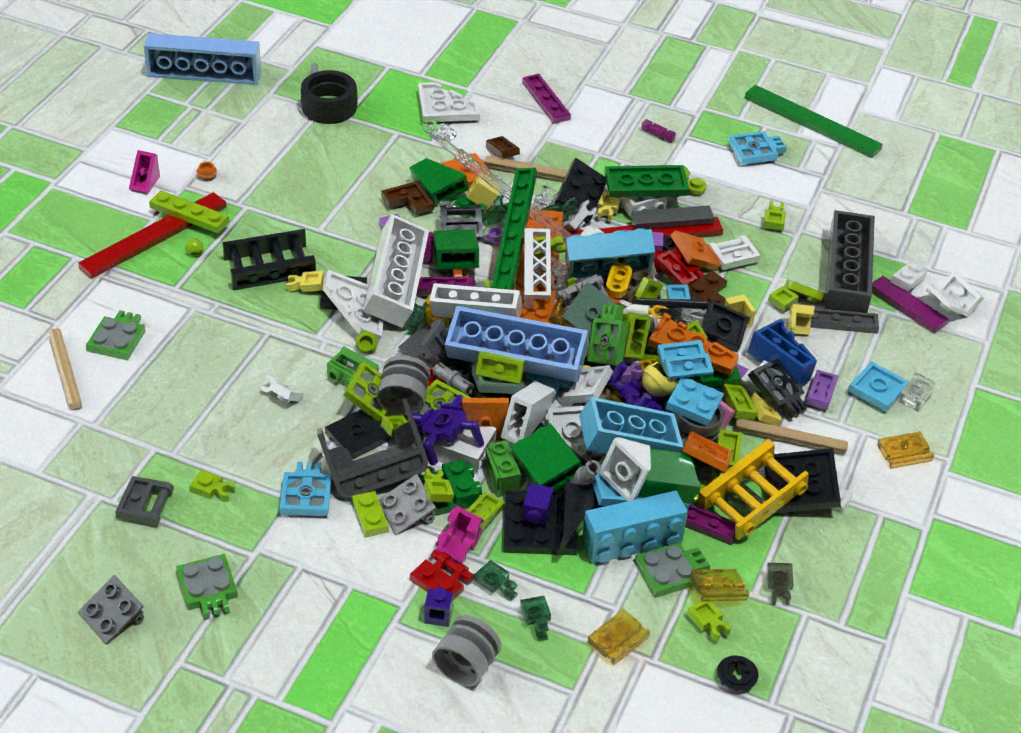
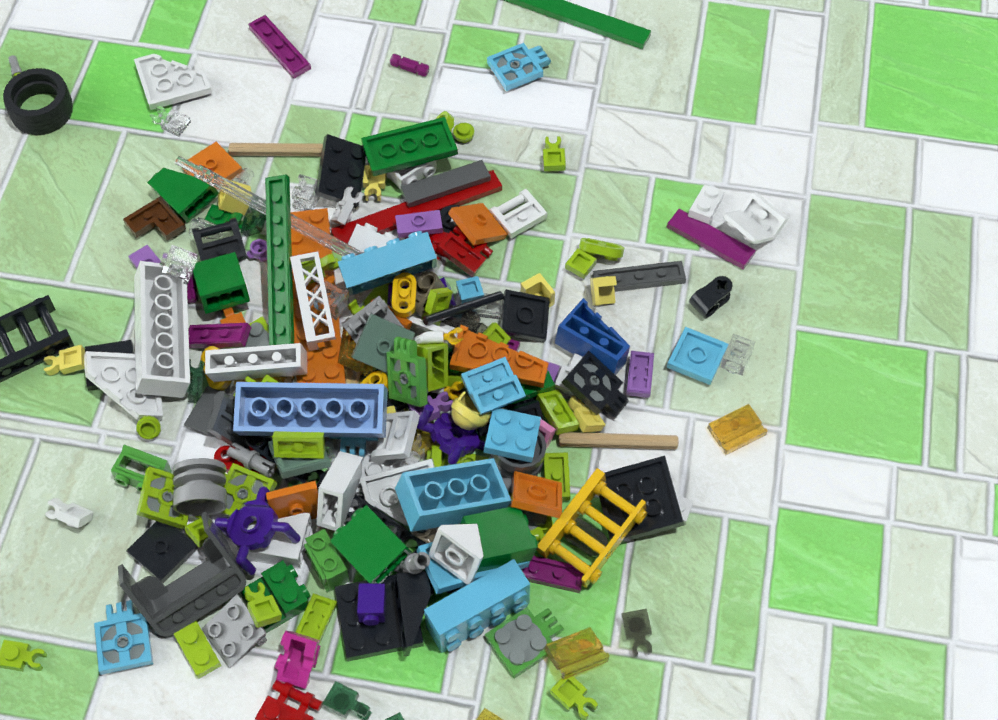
camera: 10 degrees left, 15 degrees up
reddish brown plate [486,136,520,159] -> none
clear green plate [541,198,579,223] -> none
reddish brown plate [688,270,727,310] -> none
dark grey brick [825,210,875,313] -> none
none -> clear brick [159,245,198,285]
none -> black piece [689,276,733,318]

